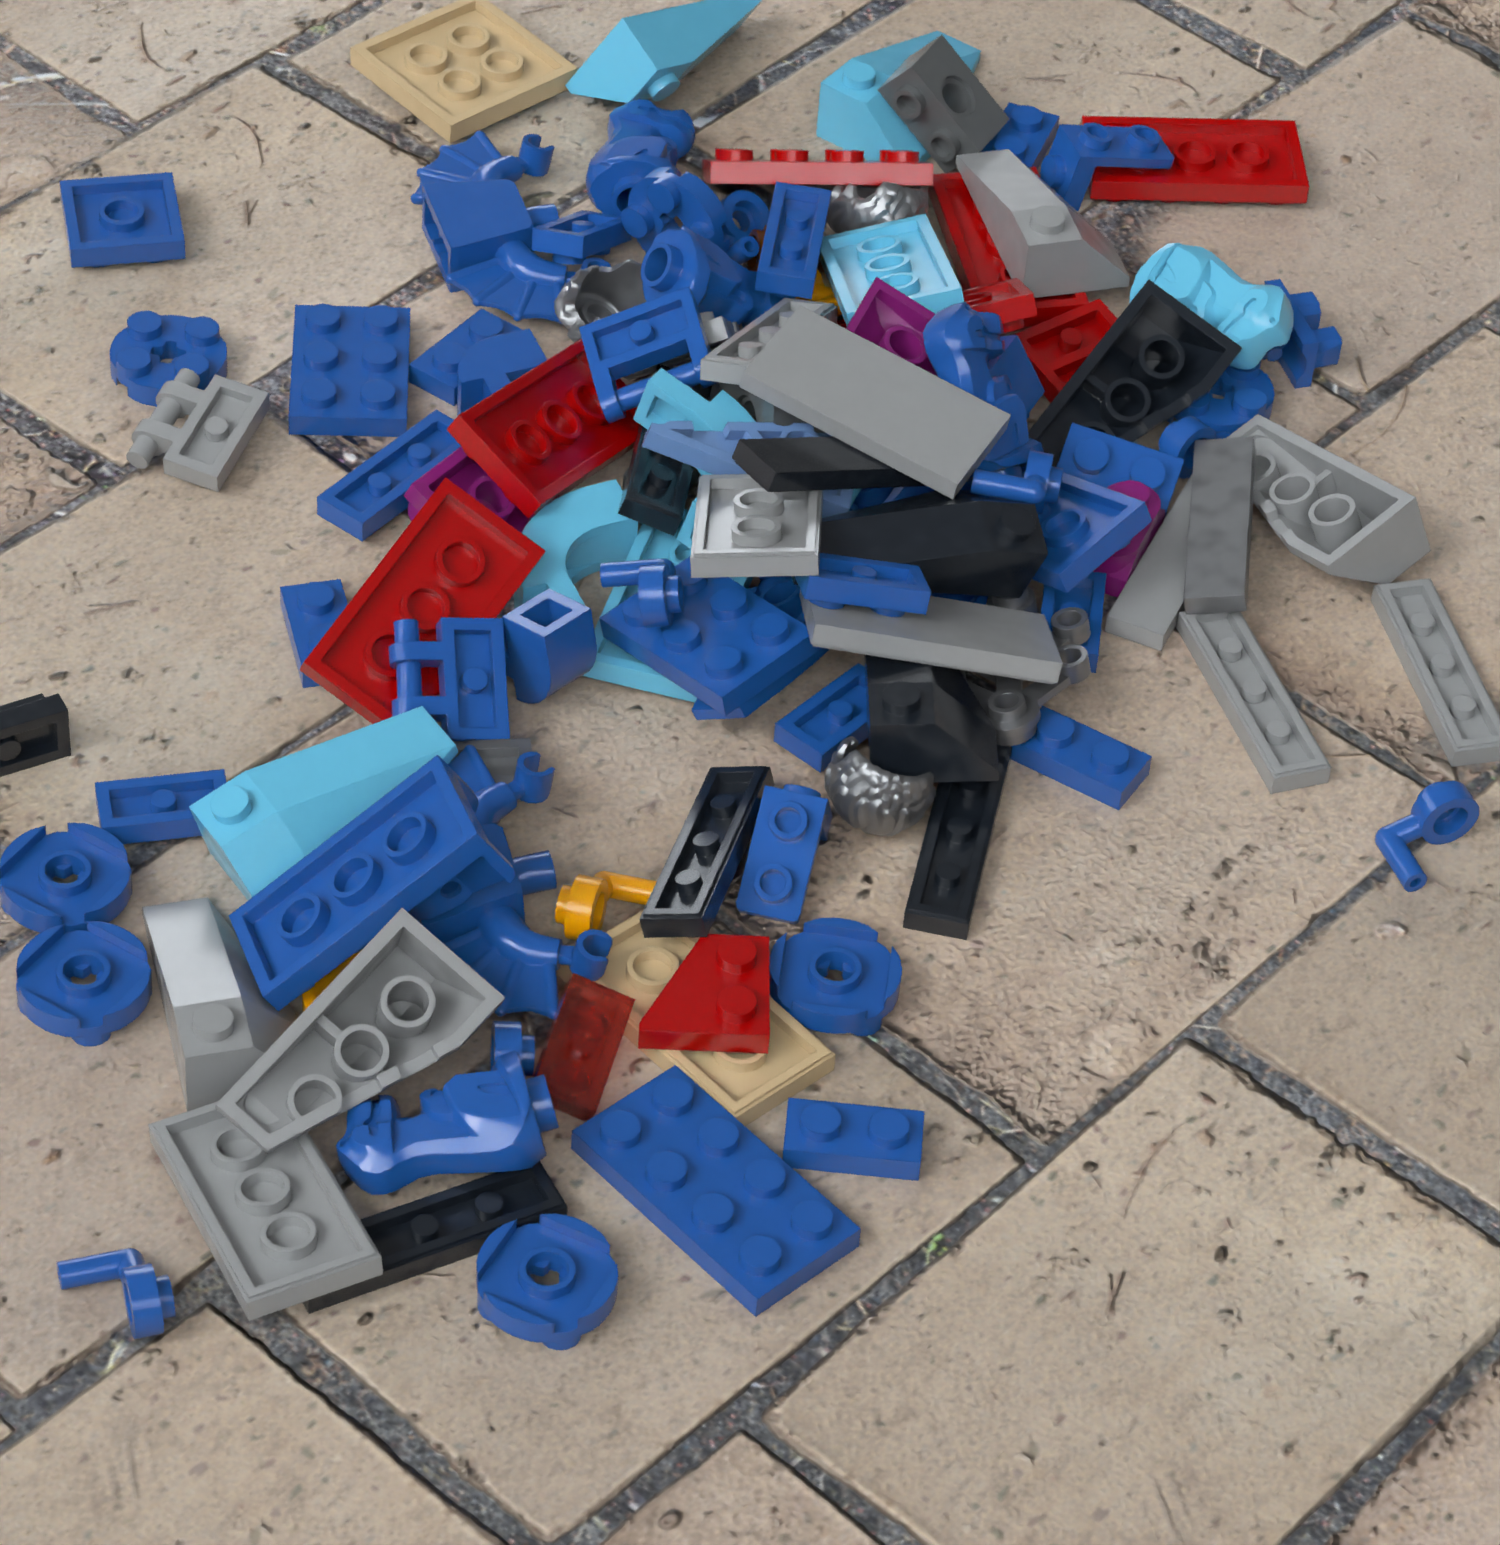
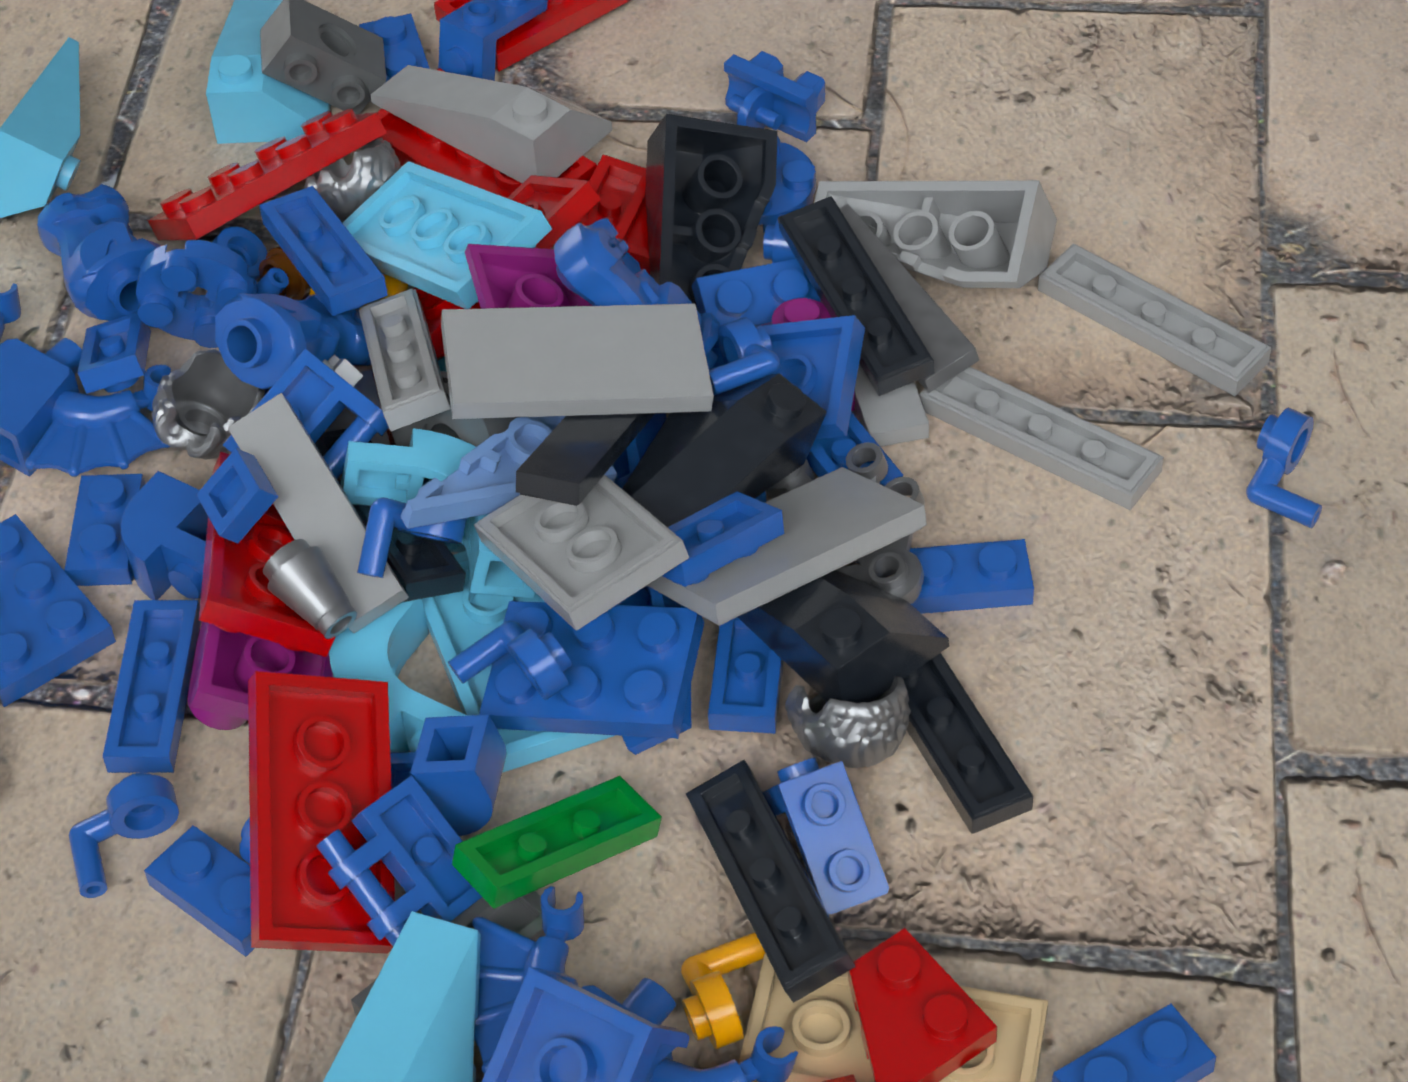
camera: 30 degrees left, 5 degrees up
blue plate [769,918,902,1036] -> none
medium azure animal [1129,243,1294,370] -> none
none -> blue plate [69,773,179,898]
none -> blue plate [196,448,278,543]
none -> light grey tile [227,393,409,633]
none -> flat silver cone [263,539,357,639]
none -> blue plate [357,497,467,578]
none -> green plate [452,776,662,909]
none -> black tile [778,196,935,396]

